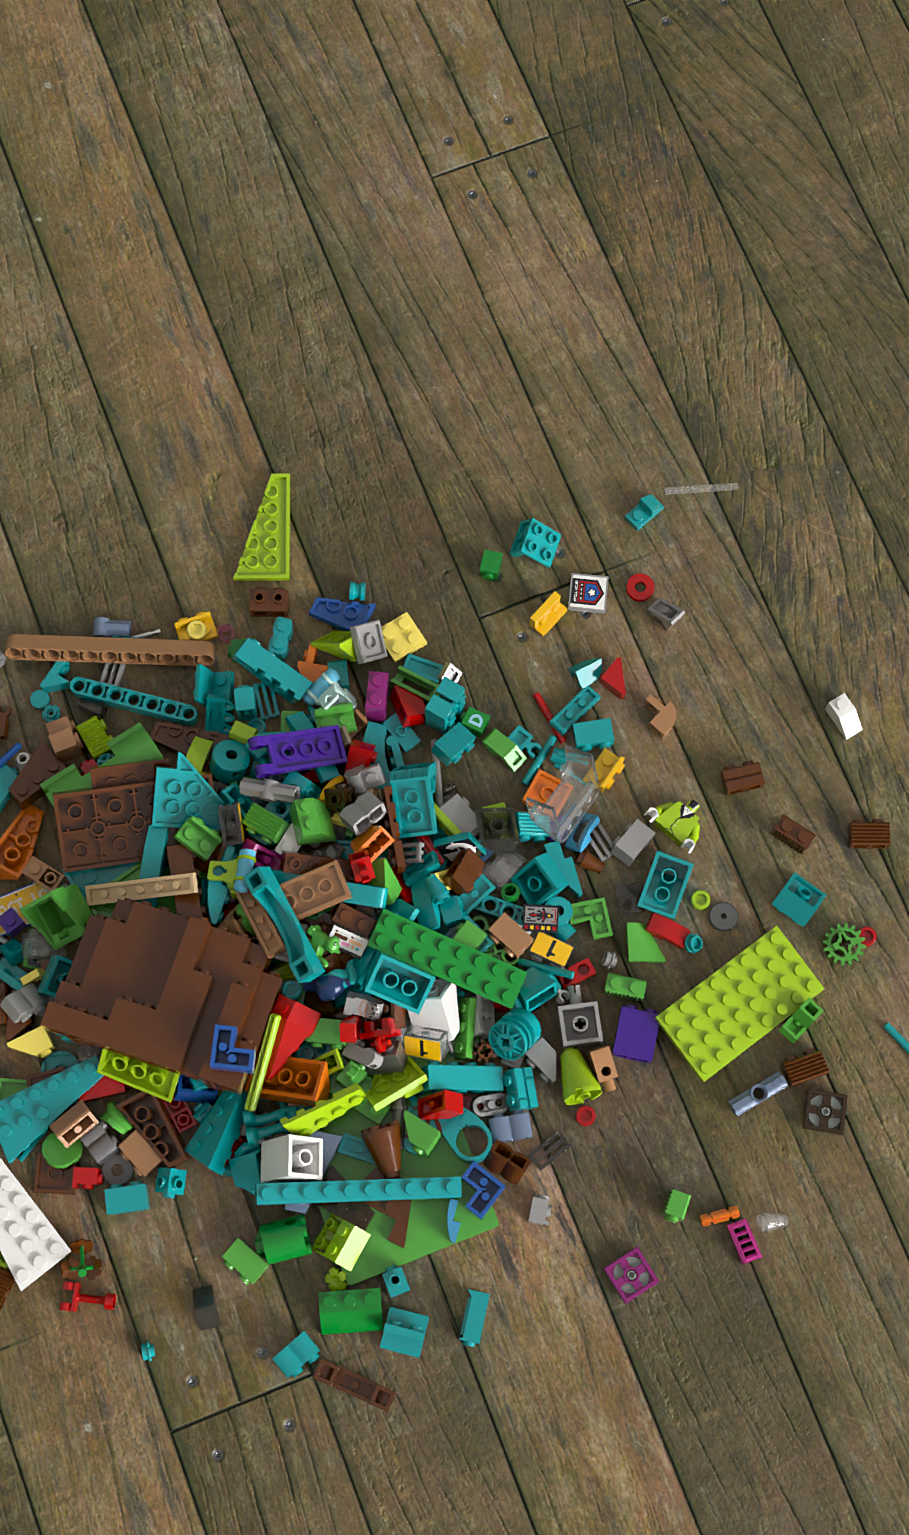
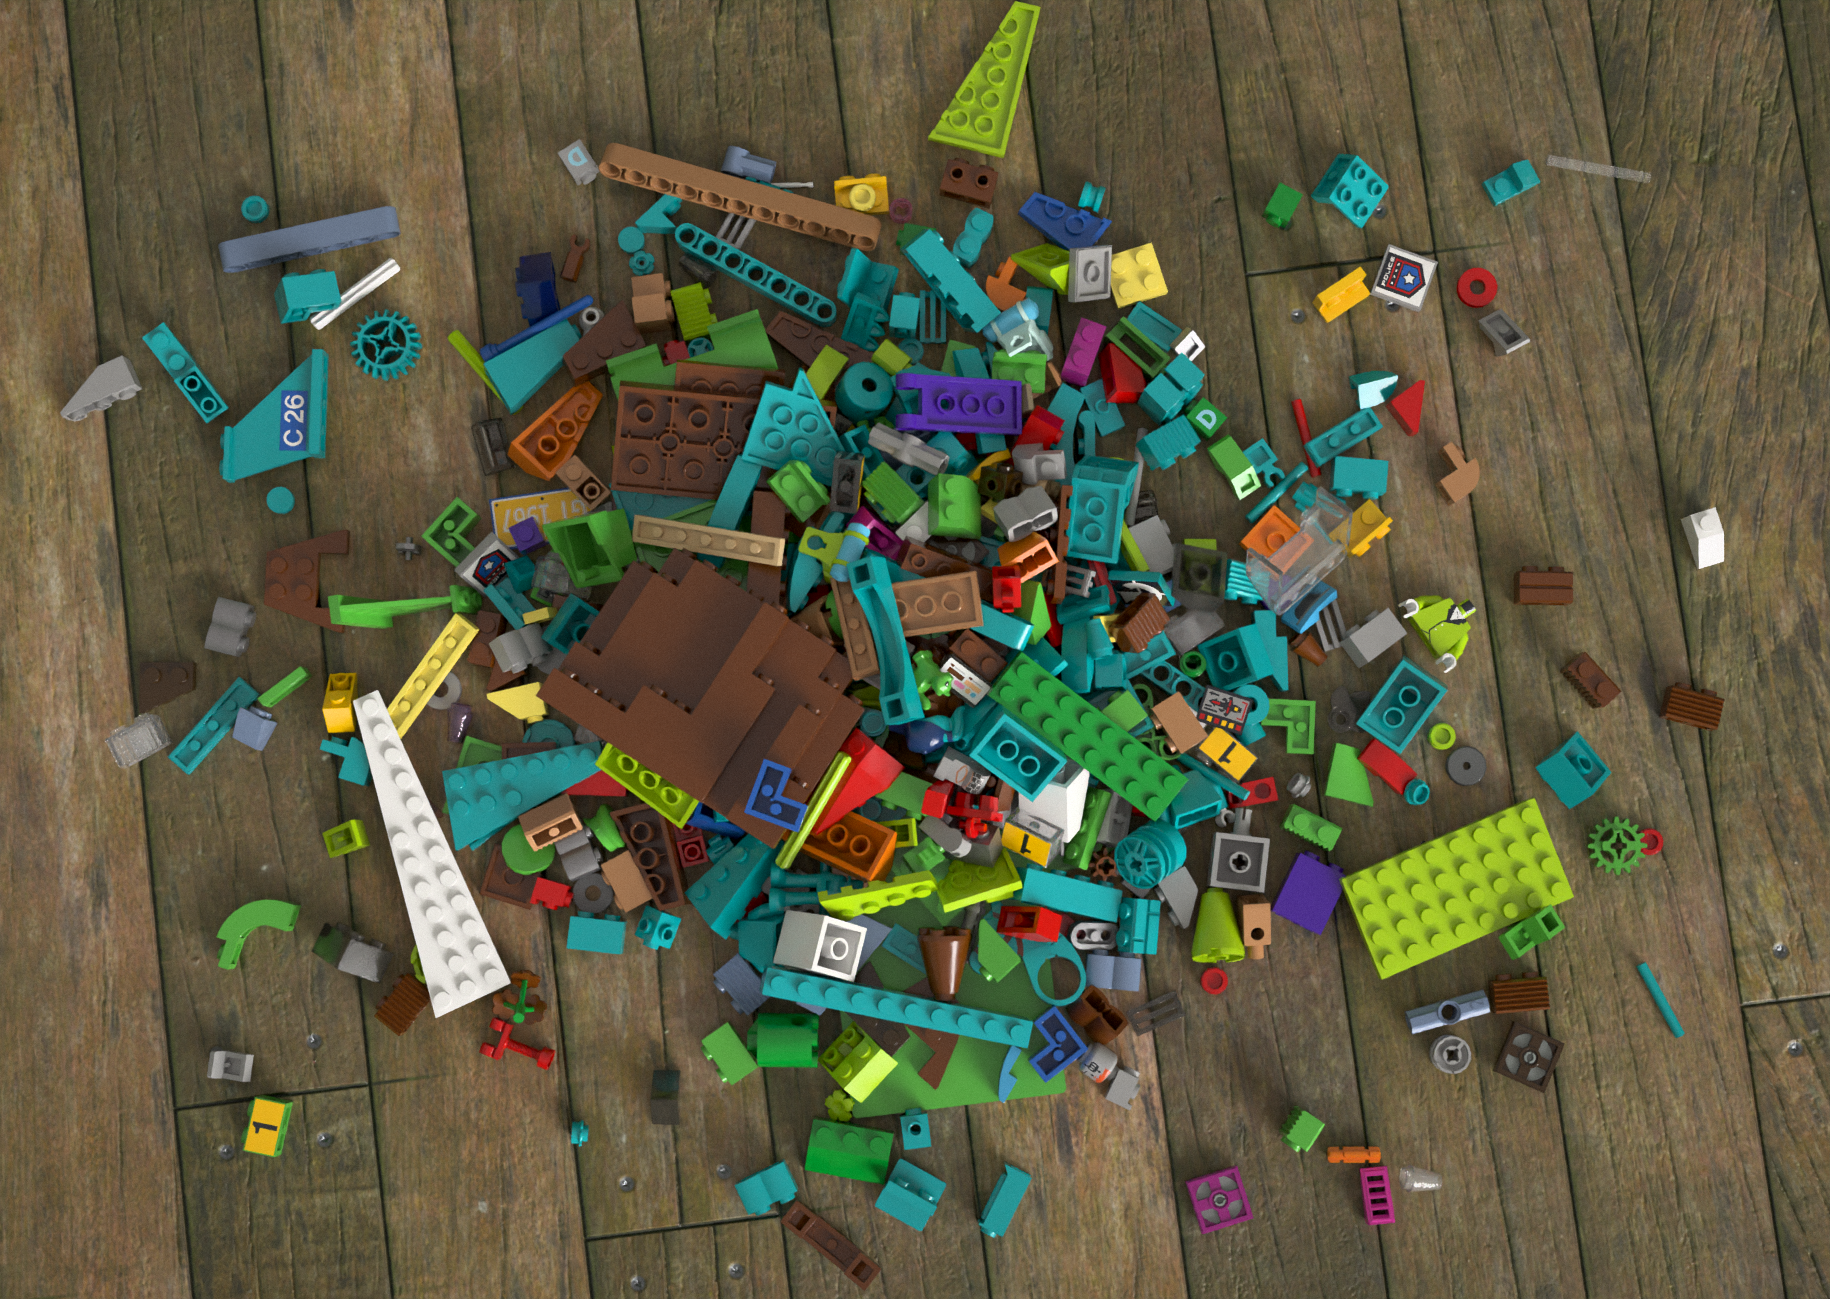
camera: 15 degrees right, 10 degrees up
none -> sand blue brick [713,953,771,1016]
none -> light grey head [1077,1043,1119,1083]
none -> light grey wheel [1429,1034,1471,1074]

